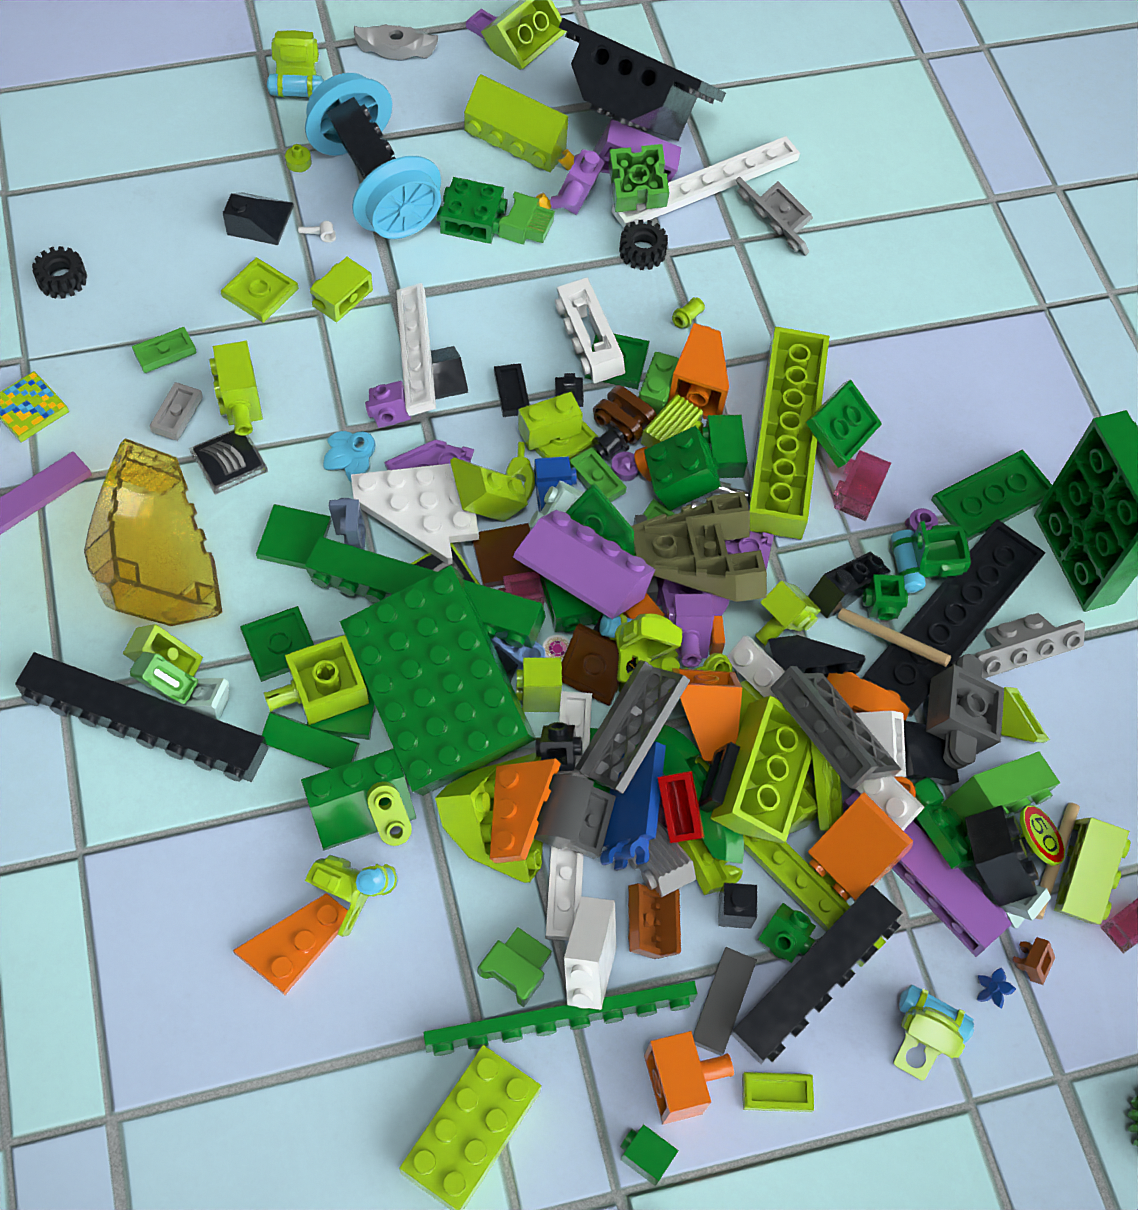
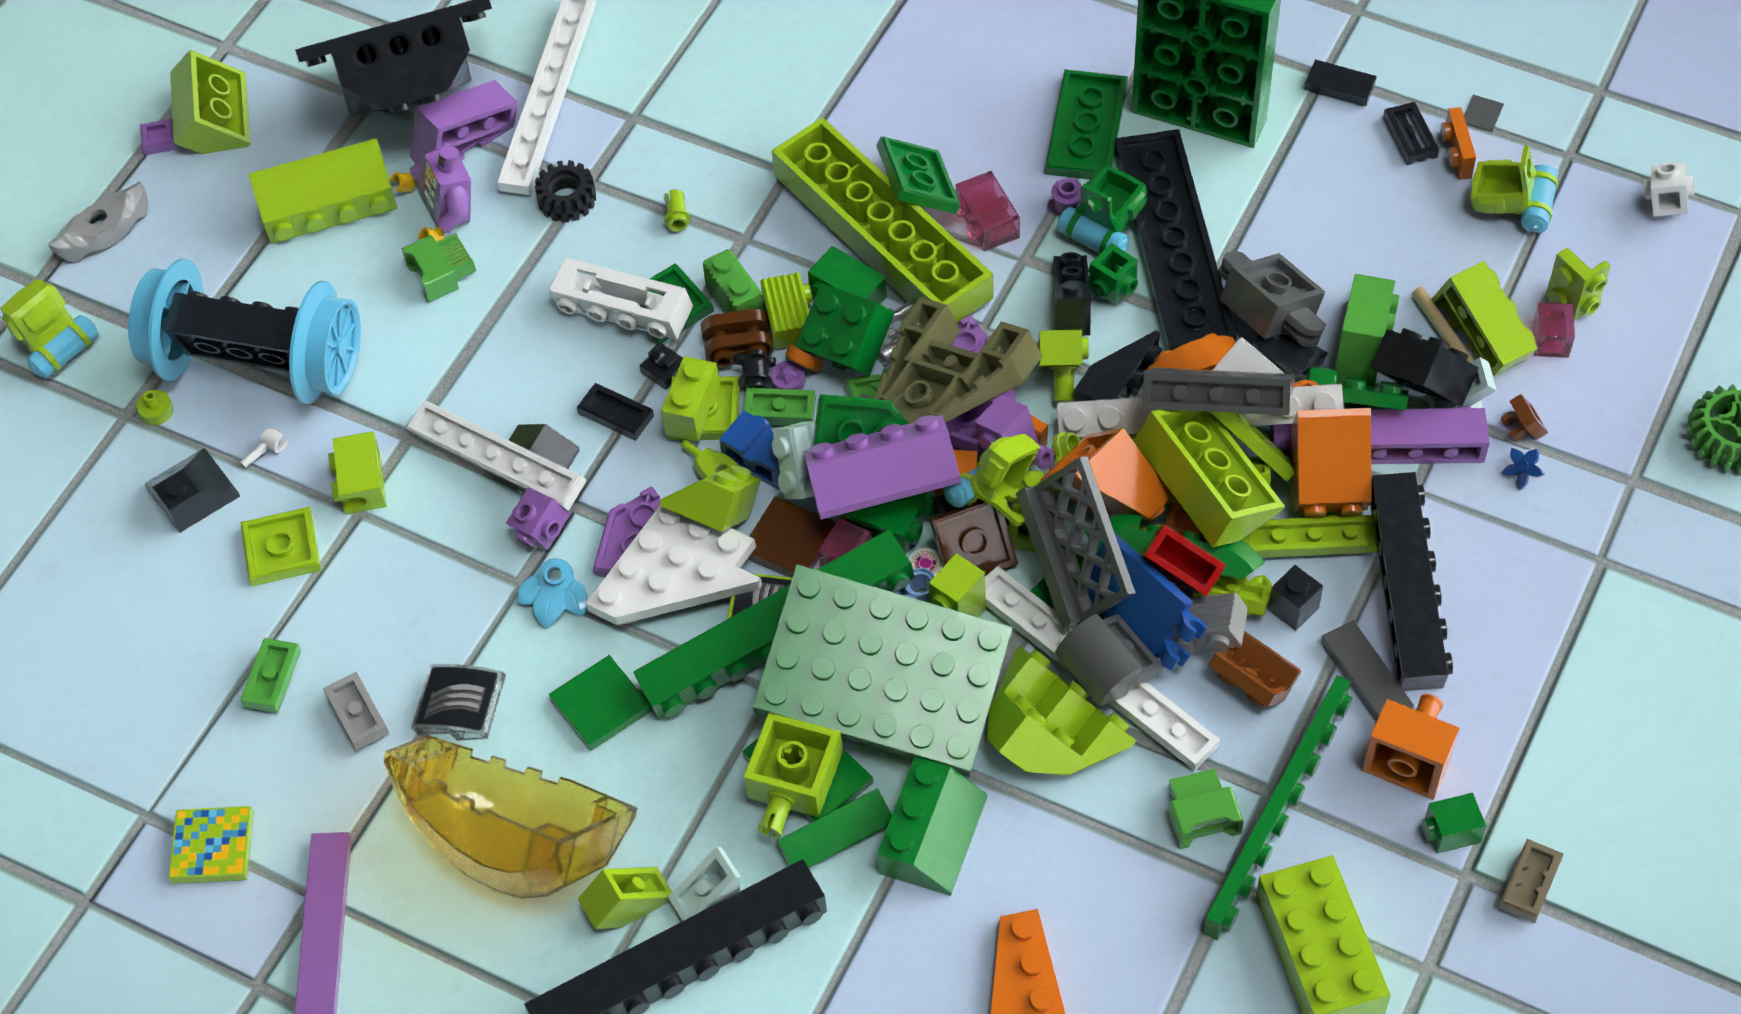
camera: 40 degrees left, 5 degrees down
black tyre [32,246,87,299] -> none
bright green piece [130,652,198,704] -> none
lime brick [209,340,263,436] -> none
green tile [240,606,314,682] -> none
lime piece [305,855,398,937] -> none
sand blue bracket [329,498,366,550] -> none
lime plate [367,782,412,846] -> none
green brick [436,177,508,244] -> none
orange wing [490,759,561,863] -> none
black brick [535,722,582,771] -> none
white brick [564,896,617,1010] -> none
bright green brick [608,144,670,212] -> none
orange slope [668,323,729,419] -> none
black tile [698,742,740,813] -> none
light grey bracket [736,176,813,256] -> none
lime tile [742,1072,814,1112] -> none
green brick [758,903,816,963] -> none
tan bar [838,608,951,667] -> none
lime piece [893,985,974,1081] -> none
light grey bracket [975,613,1085,679] -> none
lime slope [1001,687,1050,743] -> none
piece [1020,805,1065,866] -> none

